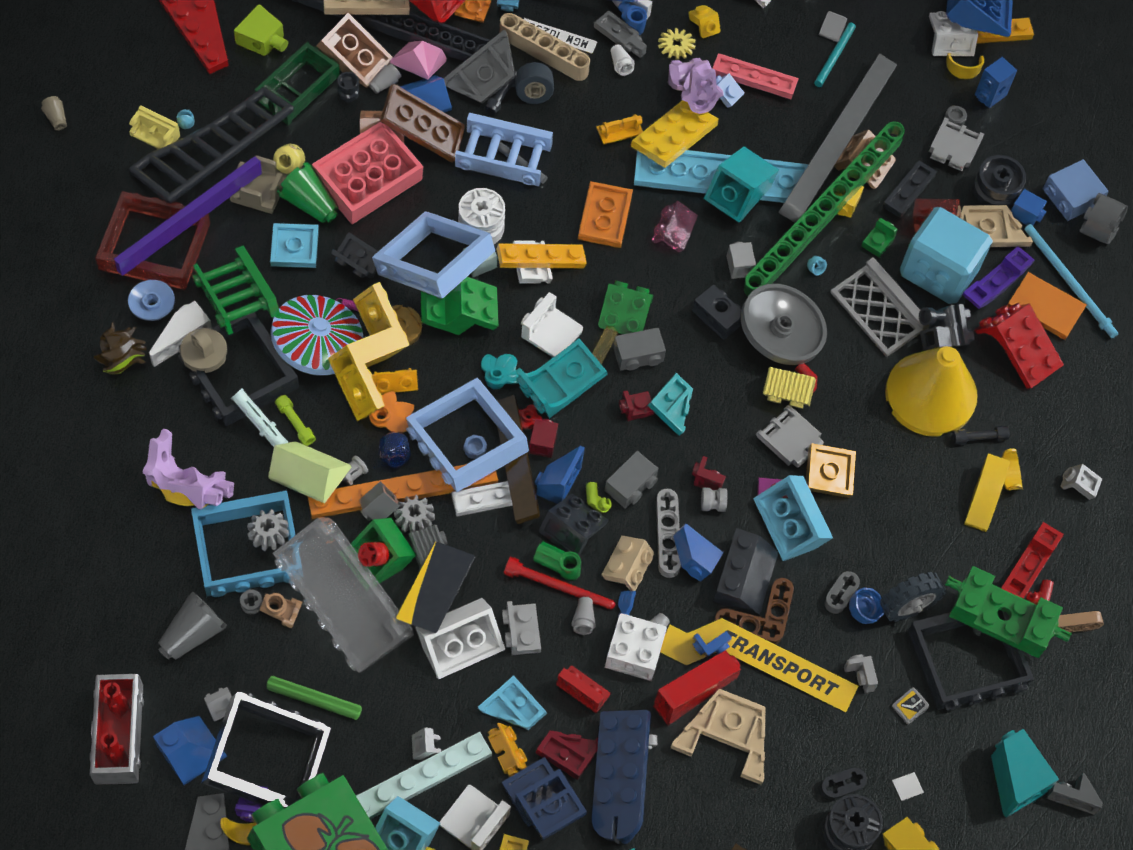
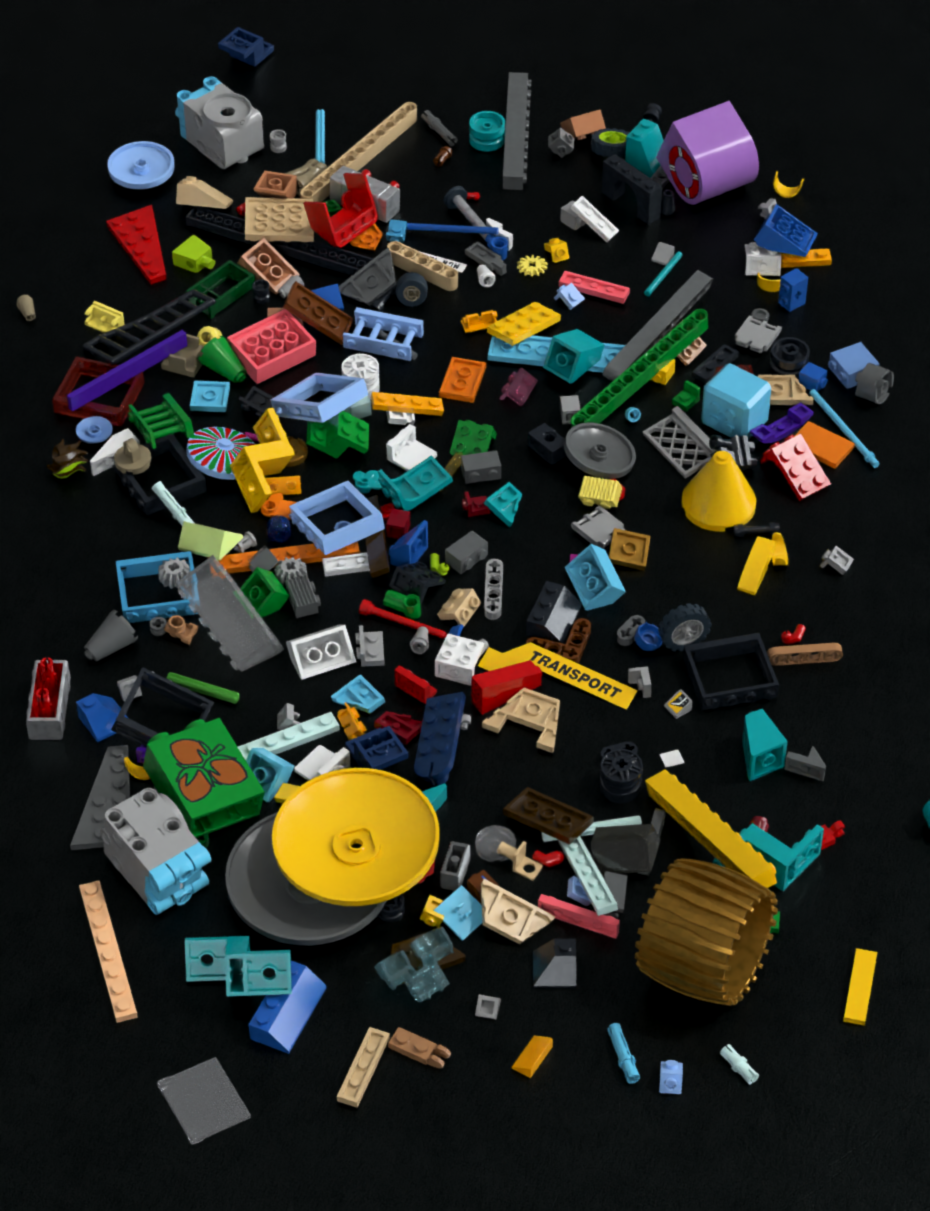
camera: 10 degrees right, 15 degrees down
lavender hips [143,429,234,509] -> none
medium azure hinge [177,109,195,129] -> none
lime bar [275,395,316,446] -> none
red wheel [358,542,389,567] -> none
bright pink slope [390,41,447,80] -> none
black sticker [396,542,475,633] -> none
lavender hips [668,58,724,114] -> none
slope [673,524,723,582] -> none
dark red bracket [692,456,726,490] -> none
blue bracket [692,631,732,658] -> none
light grey wheel [701,488,727,512] -> none
green brick [945,566,1071,659] -> none
red slope [1001,522,1064,599] -> none

